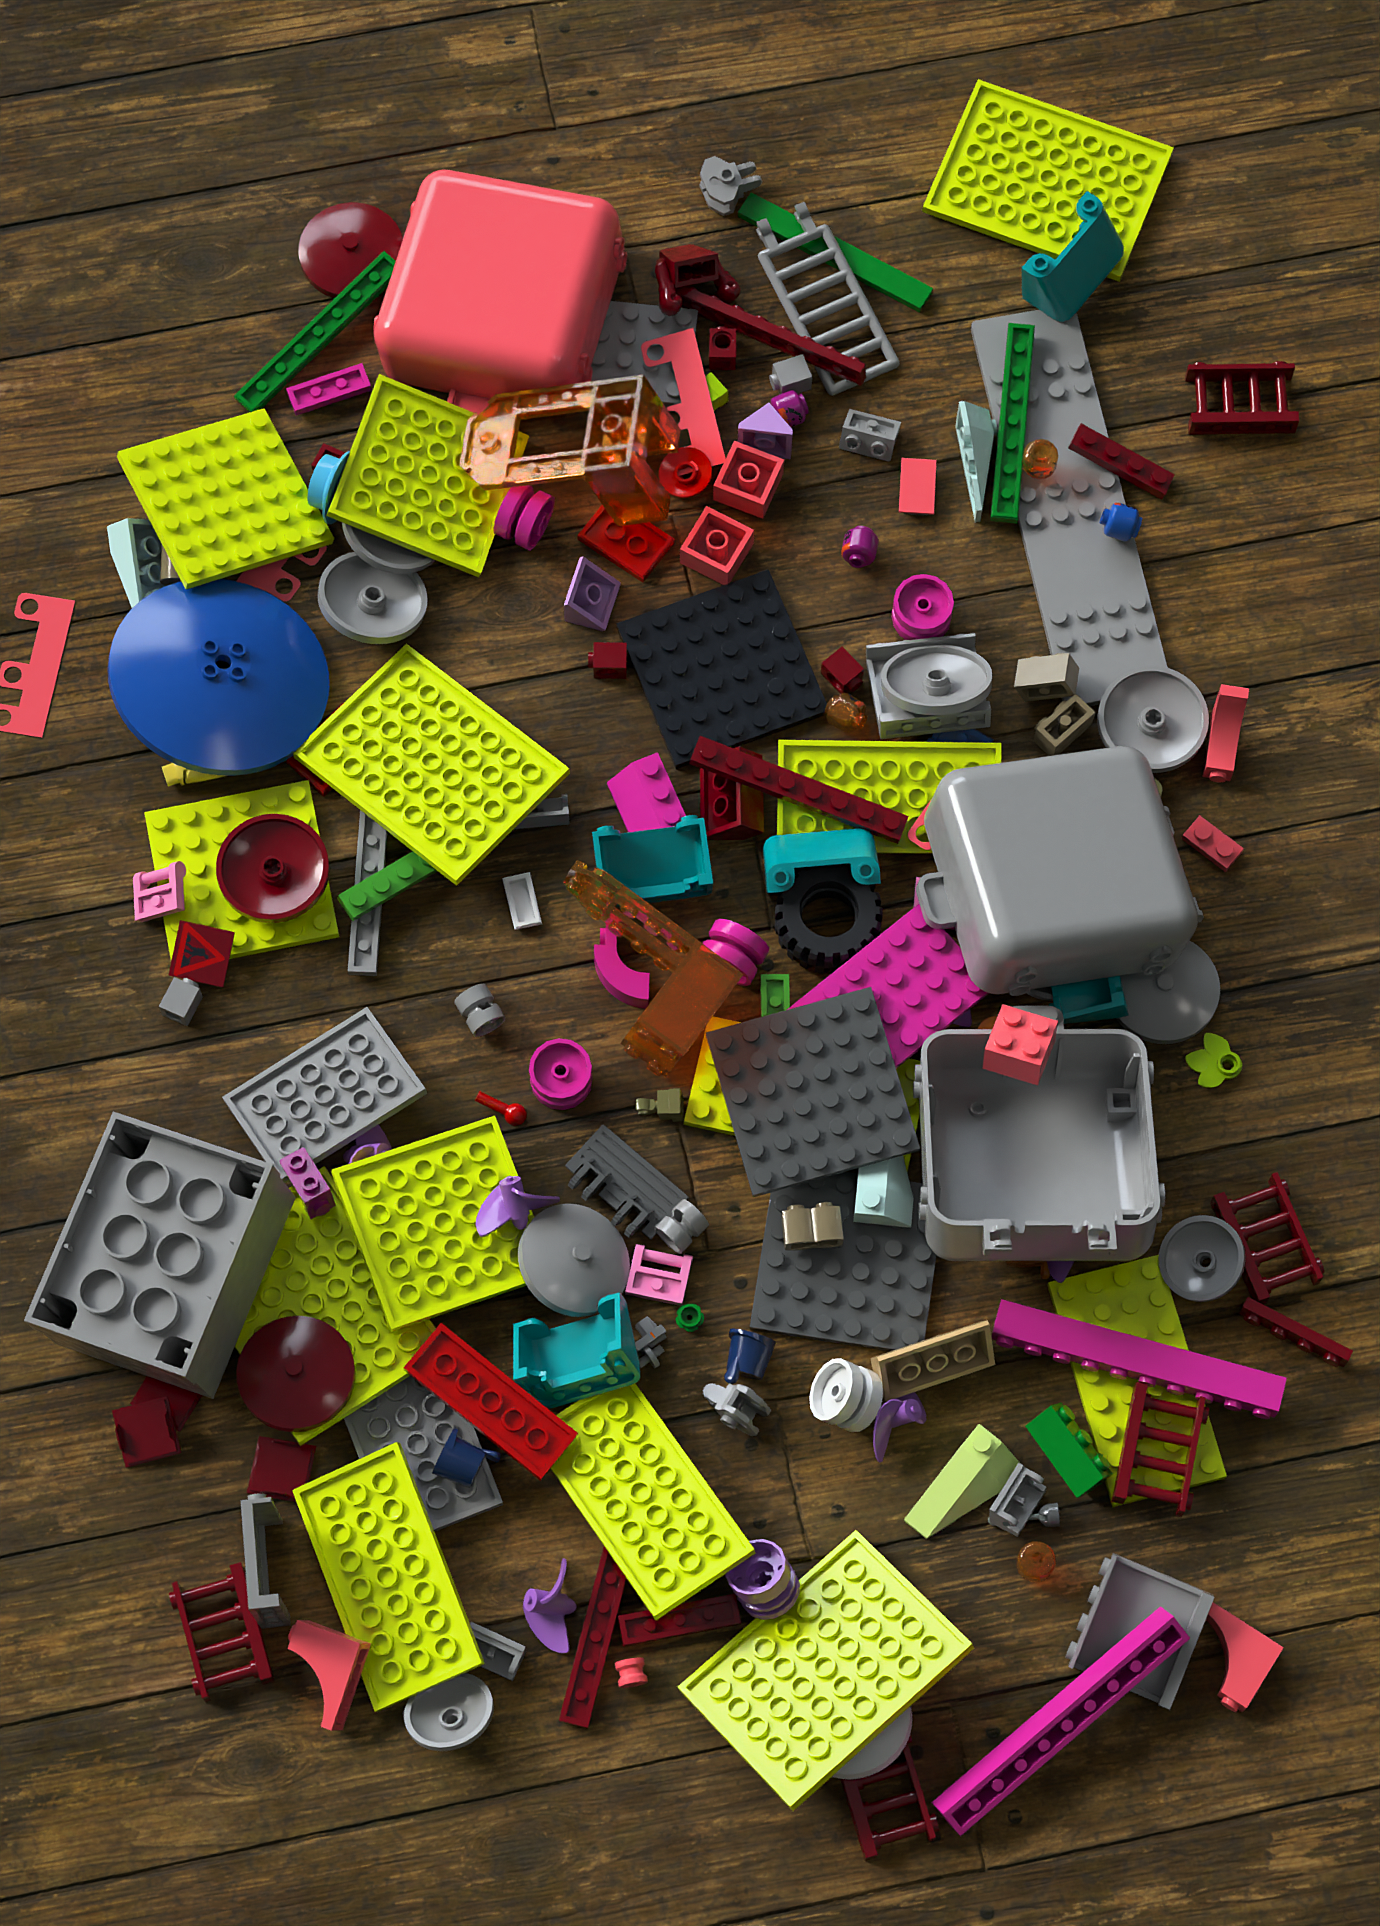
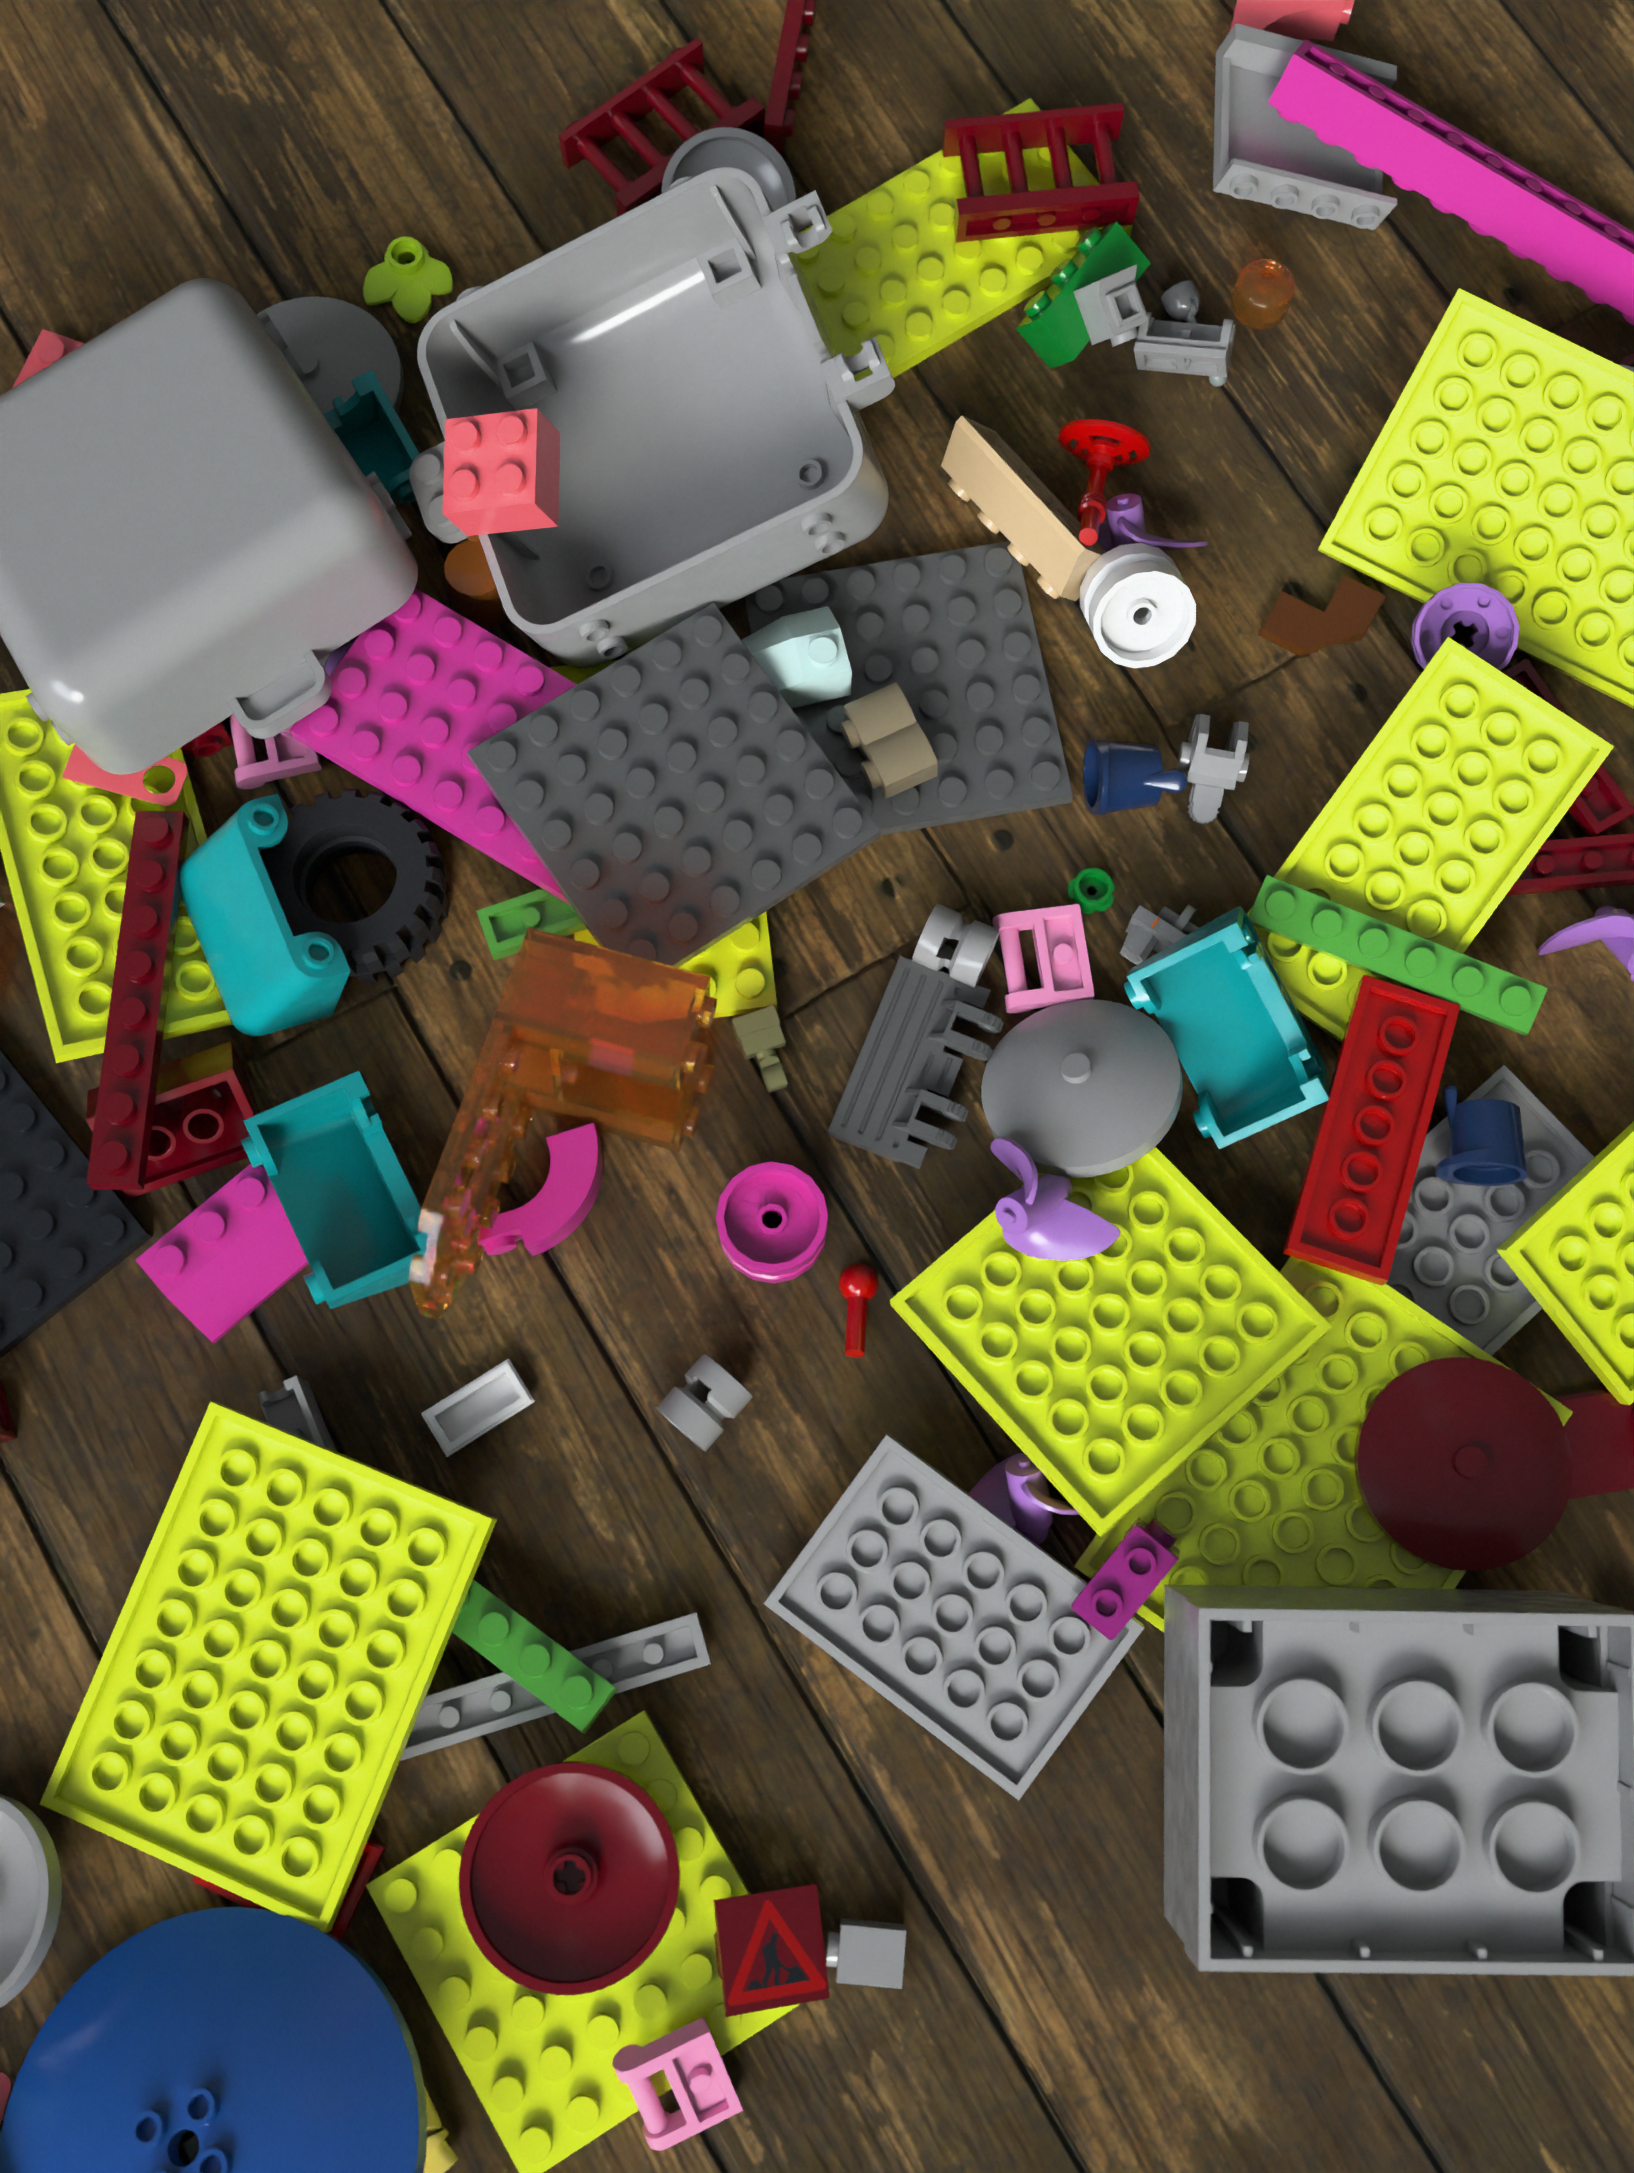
camera: 110 degrees left, 5 degrees up
dark pink wheel [697,919,769,986] -> none
yellowish green wedge [904,1424,1020,1539] -> none
dark pink brick [991,1299,1287,1419] -> none
none -> red dish [1058,419,1151,546]
none -> light grey window [1073,264,1149,347]
none -> bright green plate [1249,875,1548,1036]
none -> reddish brown tile [1259,575,1386,656]

